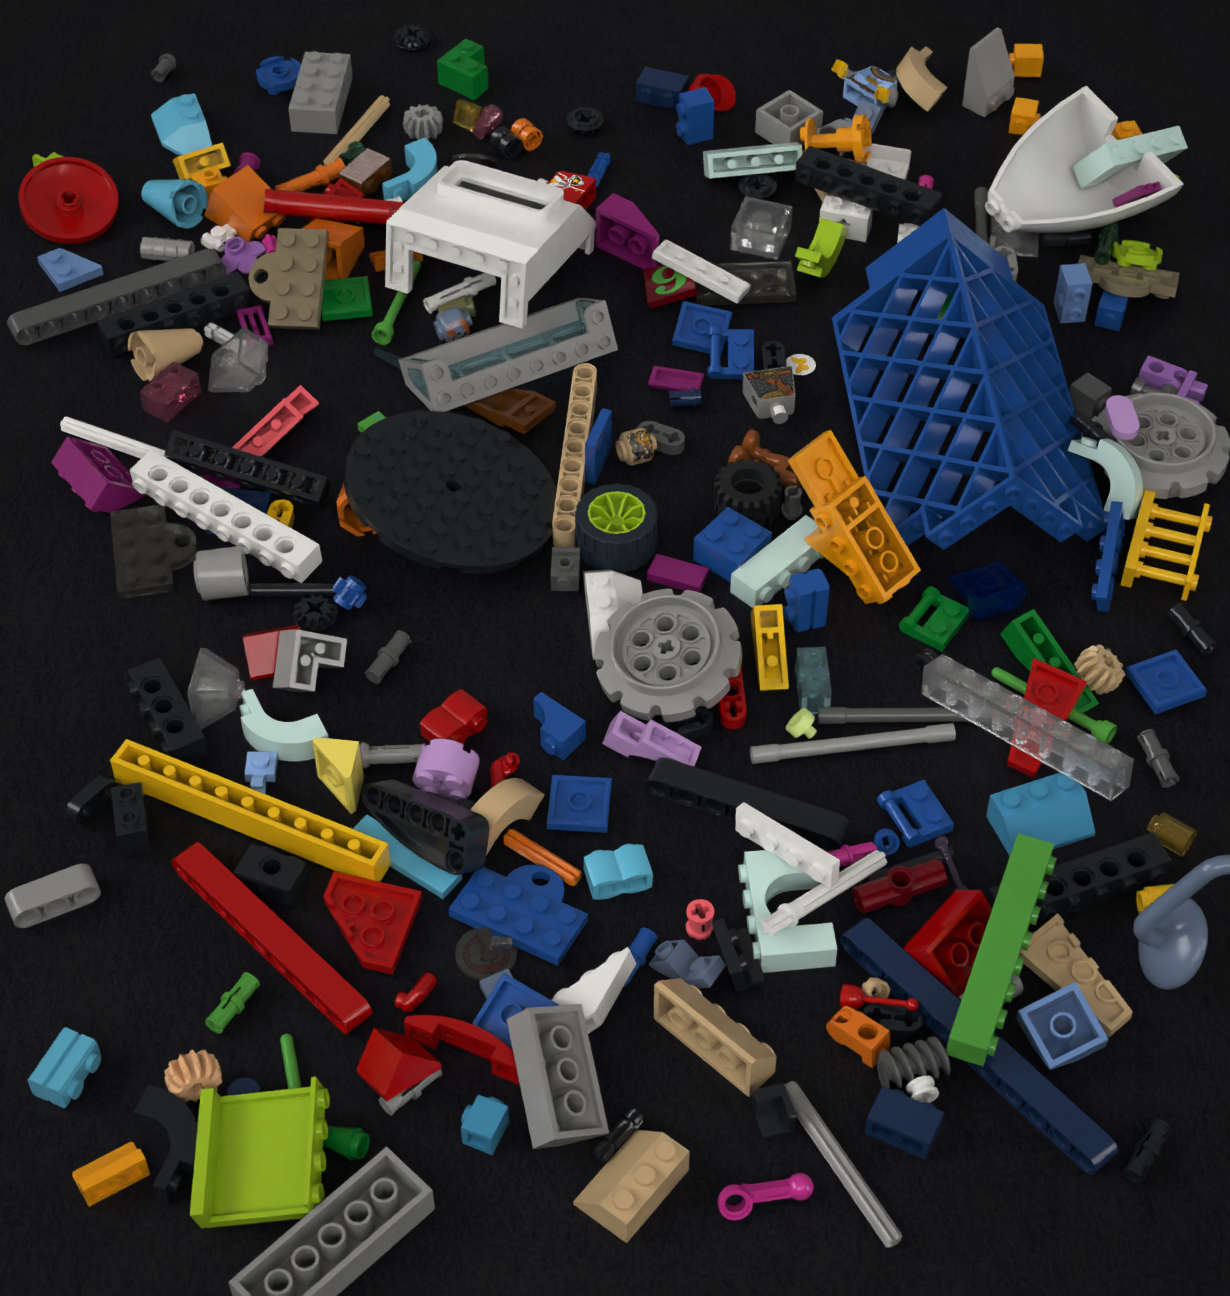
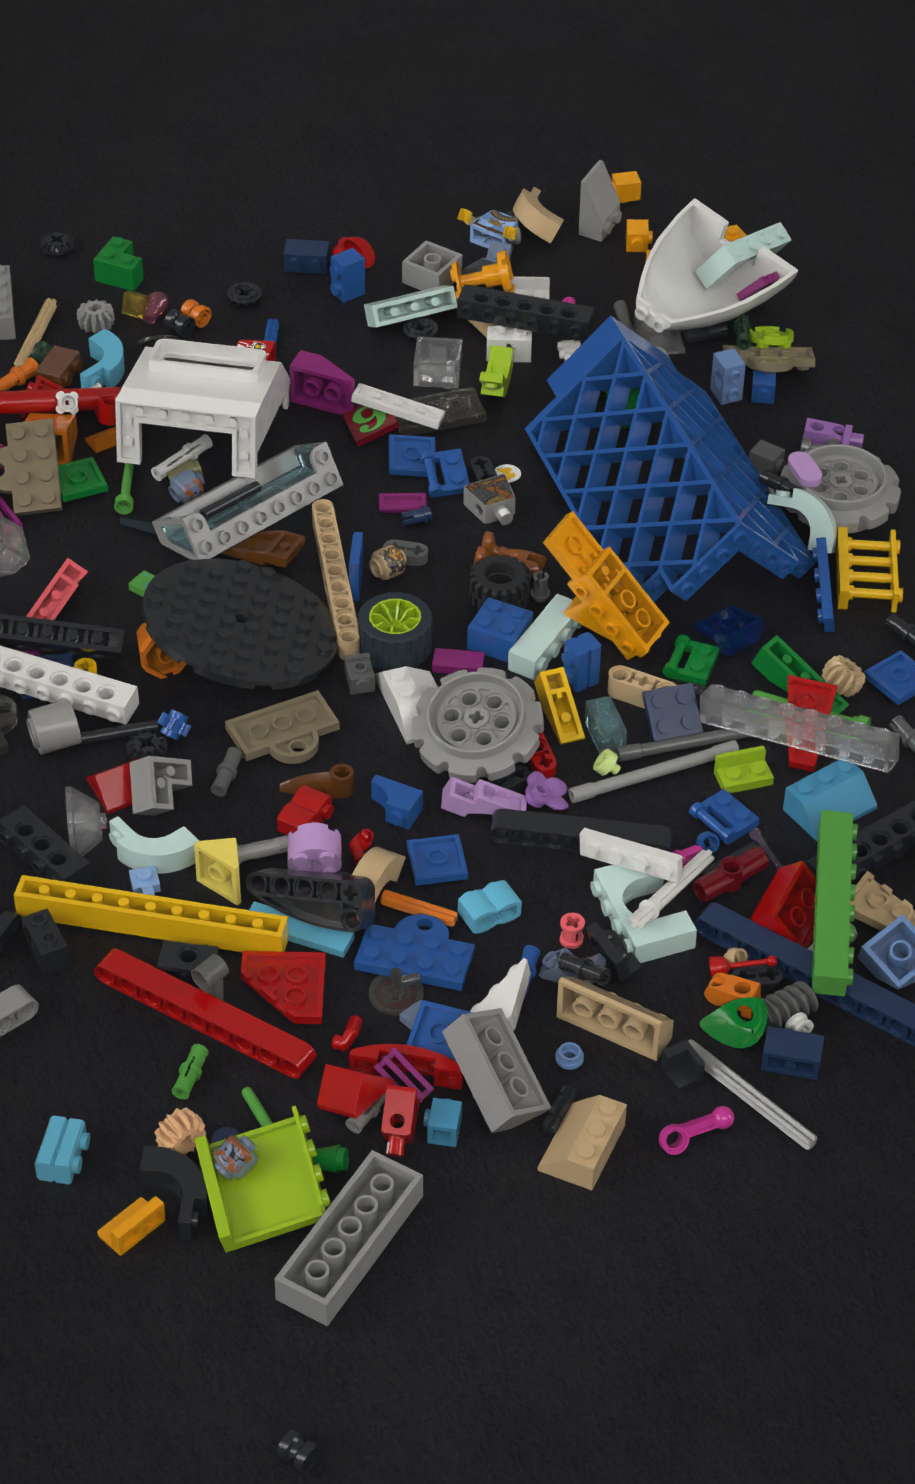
camera: 15 degrees left, 5 degrees down
none -> white plate [55,391,79,414]
none -> dark grey piece [191,954,229,1001]
none -> black piece [199,481,261,520]
none -> sand blue head [214,1135,258,1180]
none -> dark tan plate [225,690,340,764]
none -> reddish brown piece [280,763,354,799]
none -> magenta tile [374,1047,435,1103]
none -> red torso [381,1085,420,1157]
none -> medium lavender plate [525,771,569,810]
none -> medium blue plate [555,1042,584,1070]
none -> black pin [558,952,611,986]
none -> tan beam [608,665,676,709]
none -> dark blue plate [642,682,703,742]
none -> green piece [699,997,768,1048]
none -> lime bracket [714,746,774,793]

